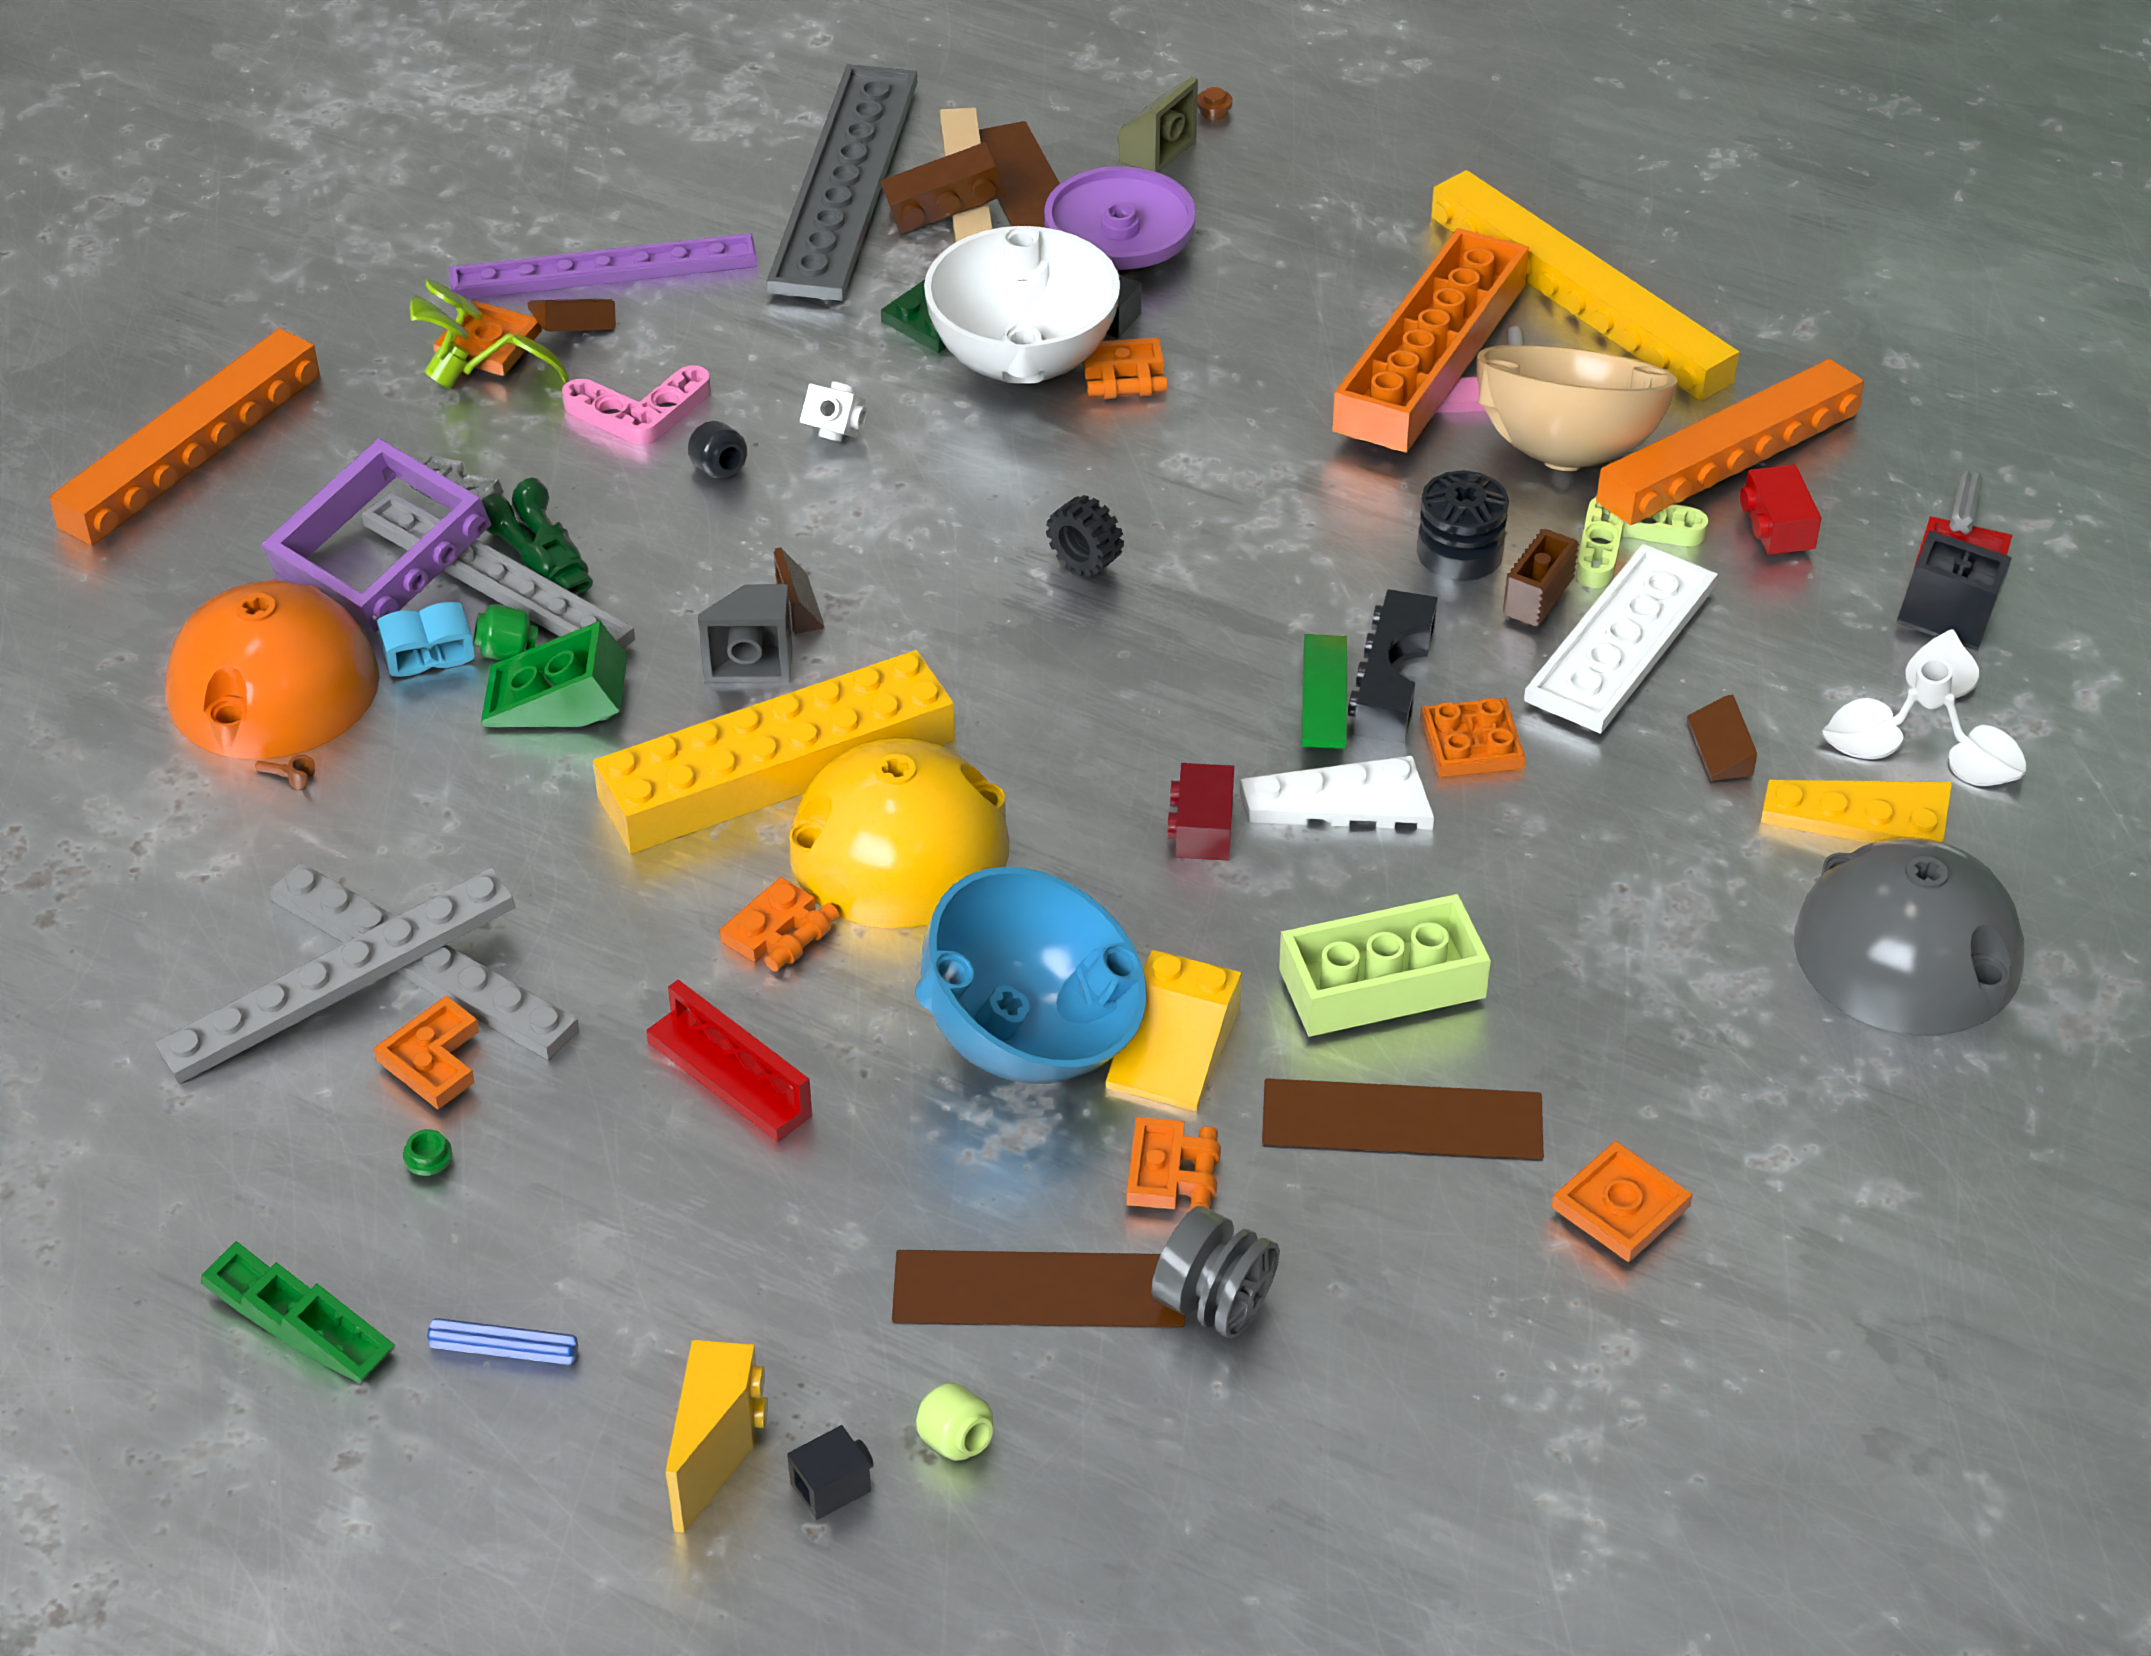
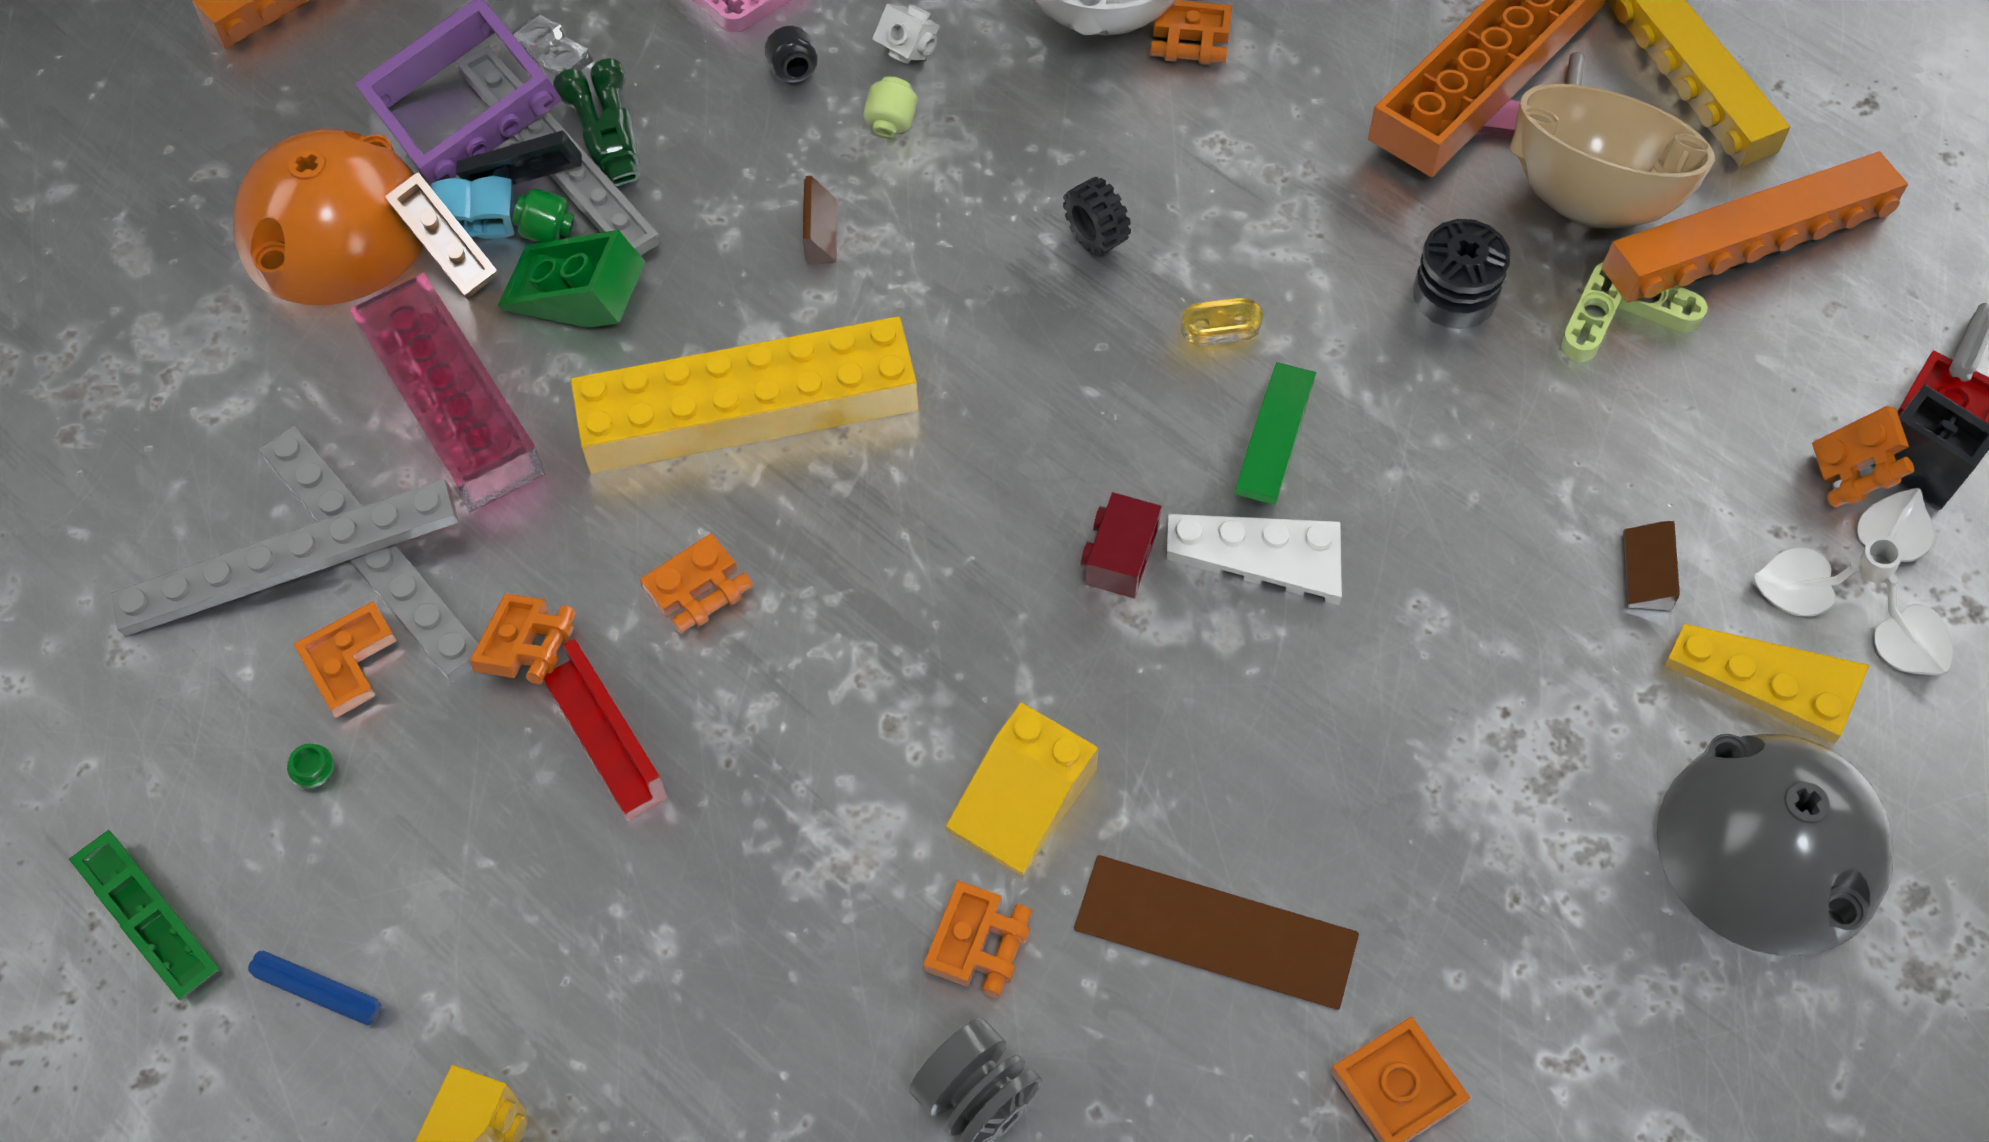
camera: 15 degrees right, 15 degrees up
dark orange hand [255,755,315,790] -> none
dark grey slope [698,584,792,683] -> none
yellow piece [789,738,1009,928] -> none
reddish brown sticker [892,1250,1185,1327] -> none
dark azure piece [915,867,1146,1084] -> none
yellowish green brick [1279,894,1491,1037] -> none
black arch [1348,589,1438,743] -> none
orange tile [1420,698,1526,778] -> none
reddish brown brick [1503,529,1580,626] -> none
white plate [1524,544,1718,734] -> none
red brick [1740,464,1822,555] -> none
none -> clear pink brick [349,273,545,514]
none -> light nougat brick [385,172,499,299]
none -> black plate [456,130,582,185]
none -> orange plate [469,593,576,685]
none -> yellowish green head [863,77,918,138]
none -> clear yellow plate [1181,298,1263,346]
none -> orange plate [1812,406,1914,508]

